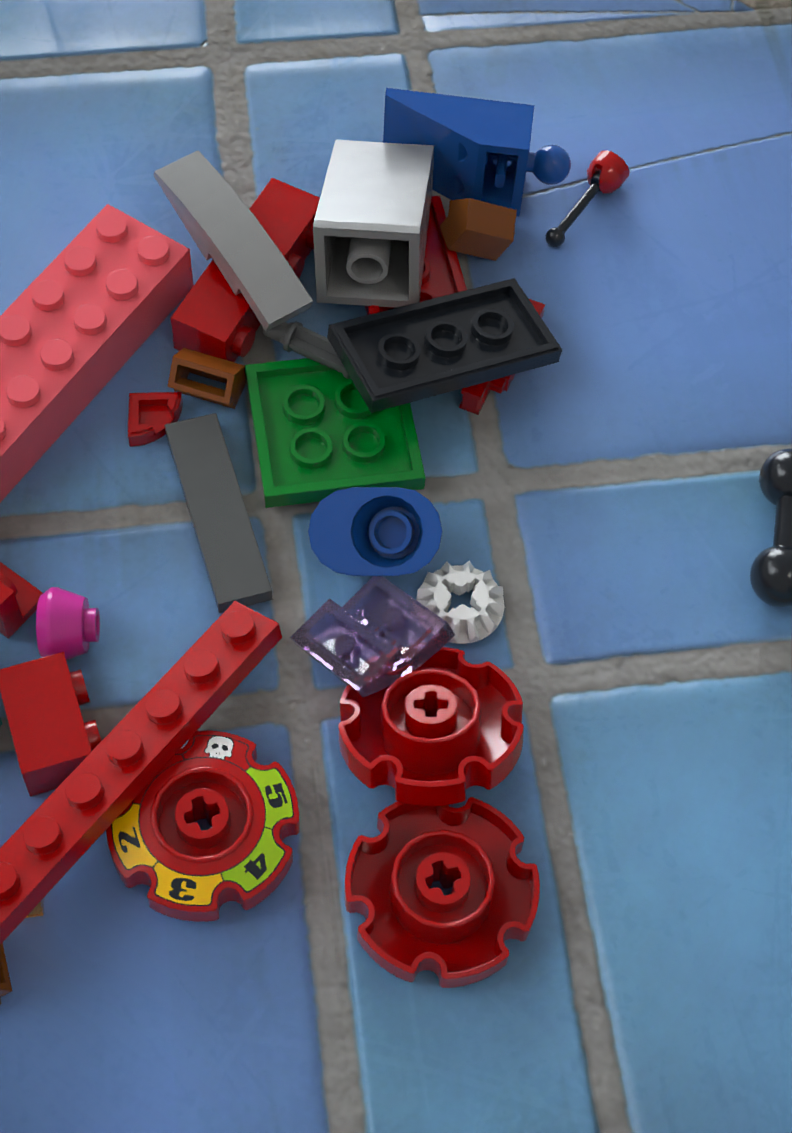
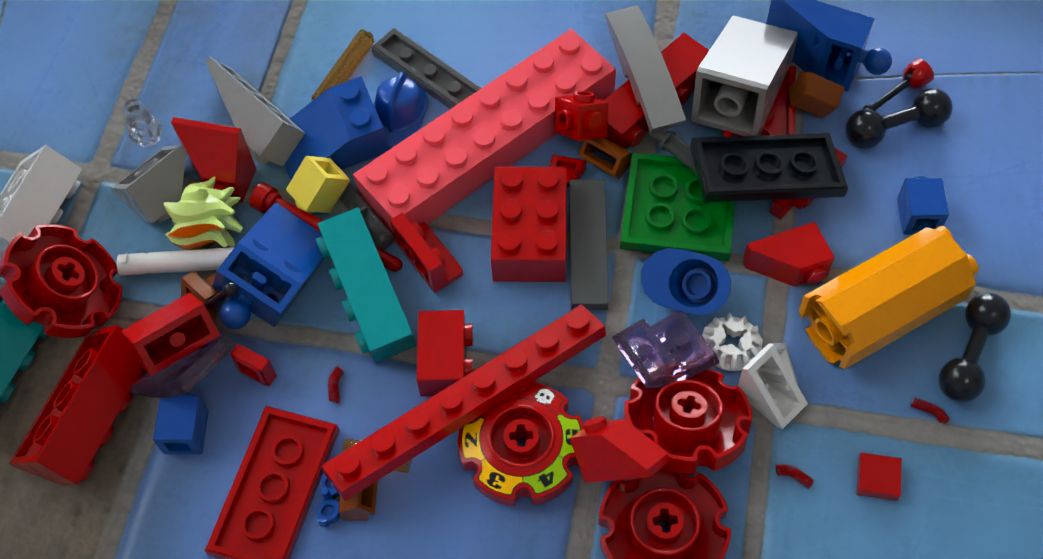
camera: 25 degrees right, 0 degrees up
dark pink cone [36,587,100,661] -> none
none -> red brick [491,167,566,282]
none -> red brick [554,91,609,141]
none -> red slope [570,416,670,483]
none -> white slope [738,343,808,429]
none -> red slope [743,222,835,287]
none -> red leg [776,464,814,489]
none -> light orange brick [799,226,979,369]
none -> black piece [845,88,953,149]
none -> red tile [856,452,902,501]
none -> blue brick [897,176,949,234]
none -> red leg [910,397,950,424]

